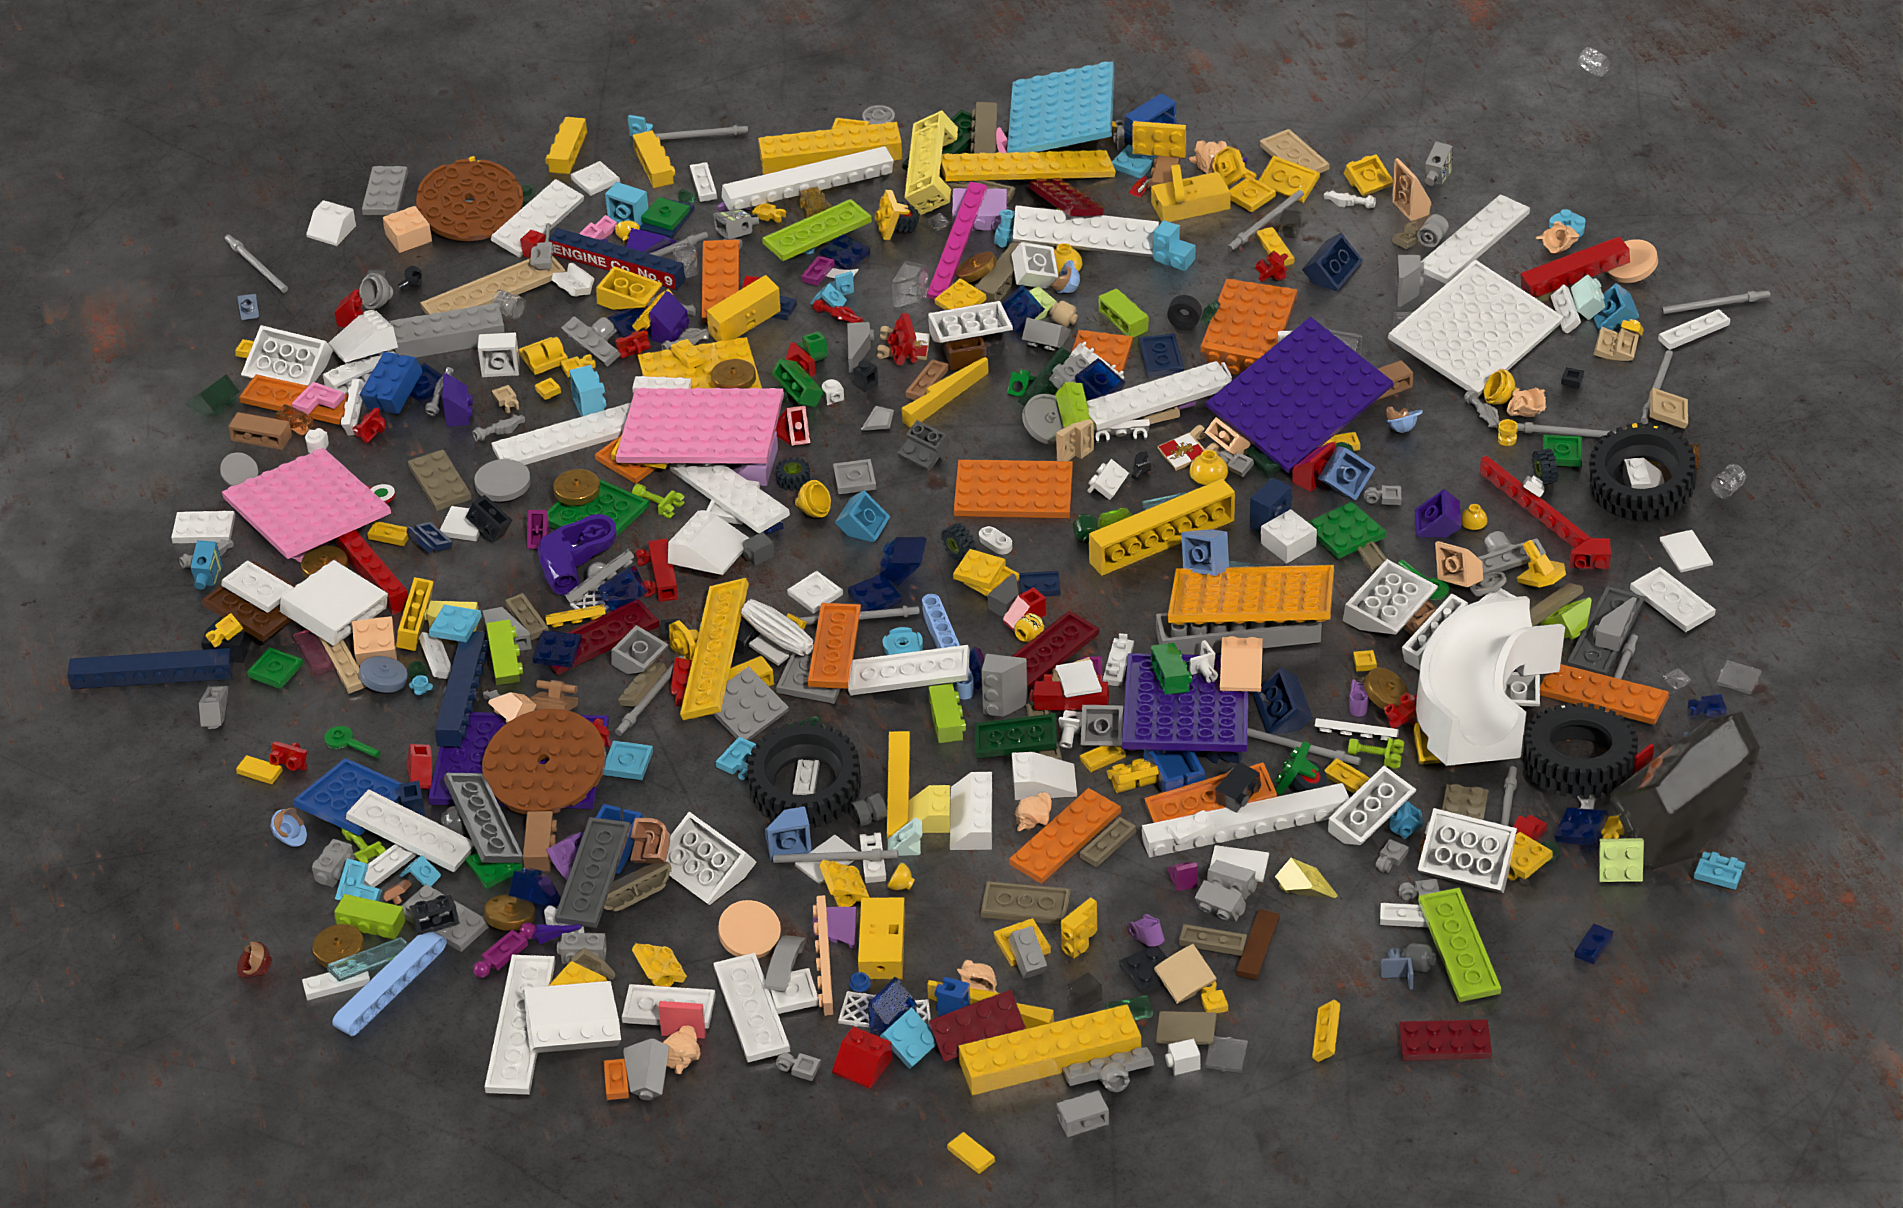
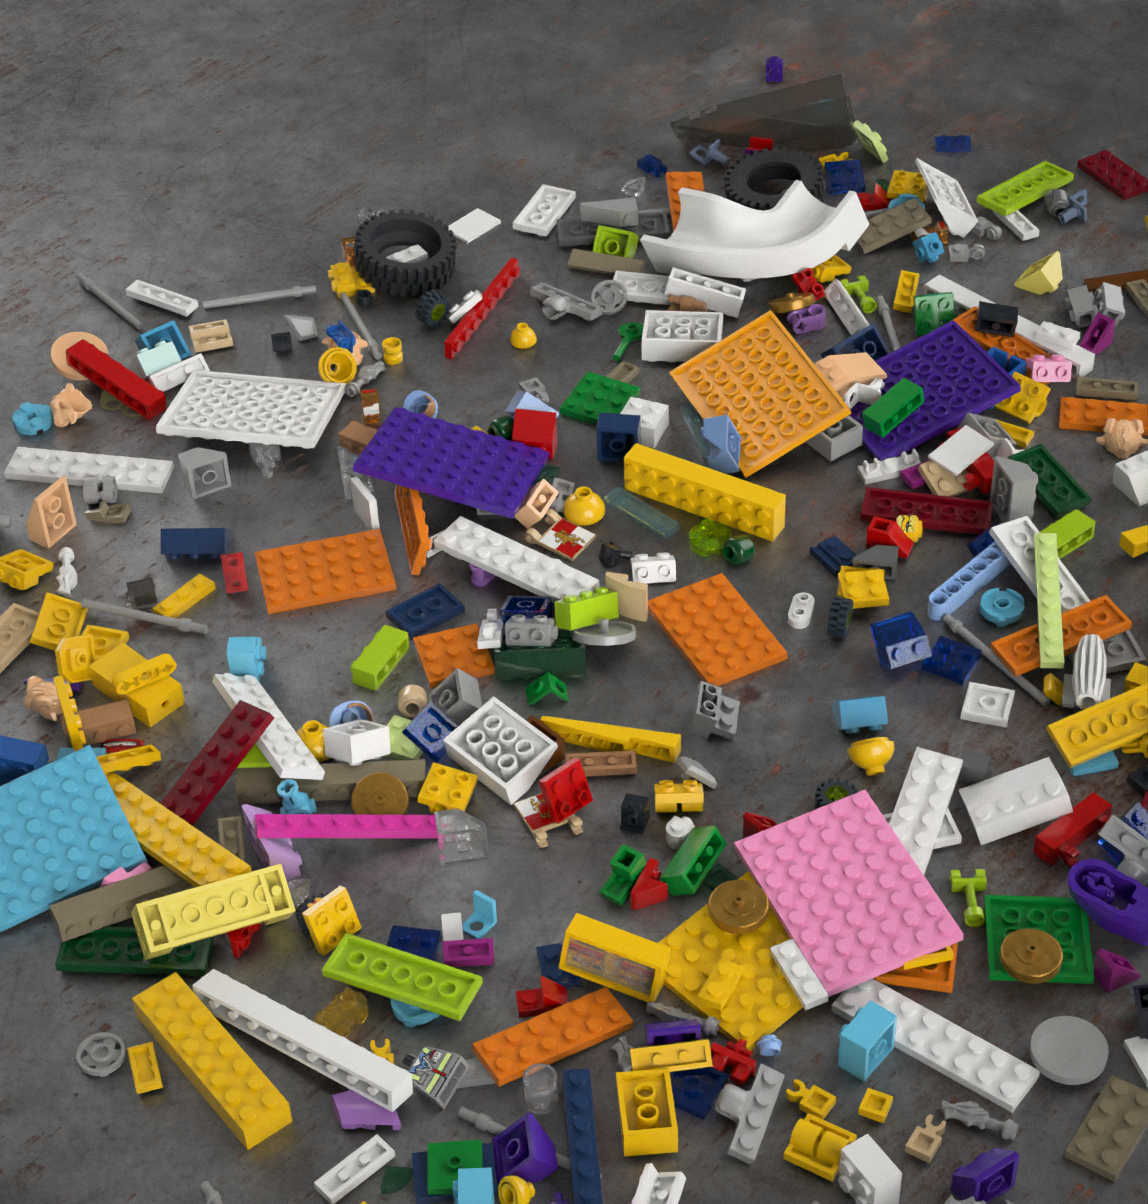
camera: 120 degrees left, 0 degrees up
medium azure bracket [810,283,847,307] -> none
red piece [812,299,863,323] -> none
light grey plate [833,459,876,494] -> none
light grey slope [847,322,874,373] -> none
white slope [1012,752,1077,800] -> none
black tyre [1167,295,1202,330] -> none
clear green tile [1201,300,1221,324] -> none
white piece [1210,845,1269,882] -> none
white slope [1328,766,1416,845] -> none
dark purple slope [1415,489,1461,537] -> none
light nougat slope [1435,541,1483,587] -> none
yellow piece [1517,540,1566,587] -> none
green plate [1543,435,1582,467] -> none
red slope [1569,538,1611,569] -> none
yellow plate [1621,319,1644,337] -> none
tan plate [1650,388,1688,429] -> none
clear piece [1717,660,1762,694] -> none
none -> yellow plate [96,744,161,775]
none -> light grey piece [284,315,318,341]
none -> blue hinge [326,319,356,353]
none -> clear orange leg [360,388,381,425]
none -> yellow plate [654,780,704,813]
none -> light blue plate [756,1035,782,1056]
none -> dark purple slope [766,56,783,82]
none -> bright pink bracket [1025,355,1072,382]
none -> yellowish green plate [1034,533,1064,669]

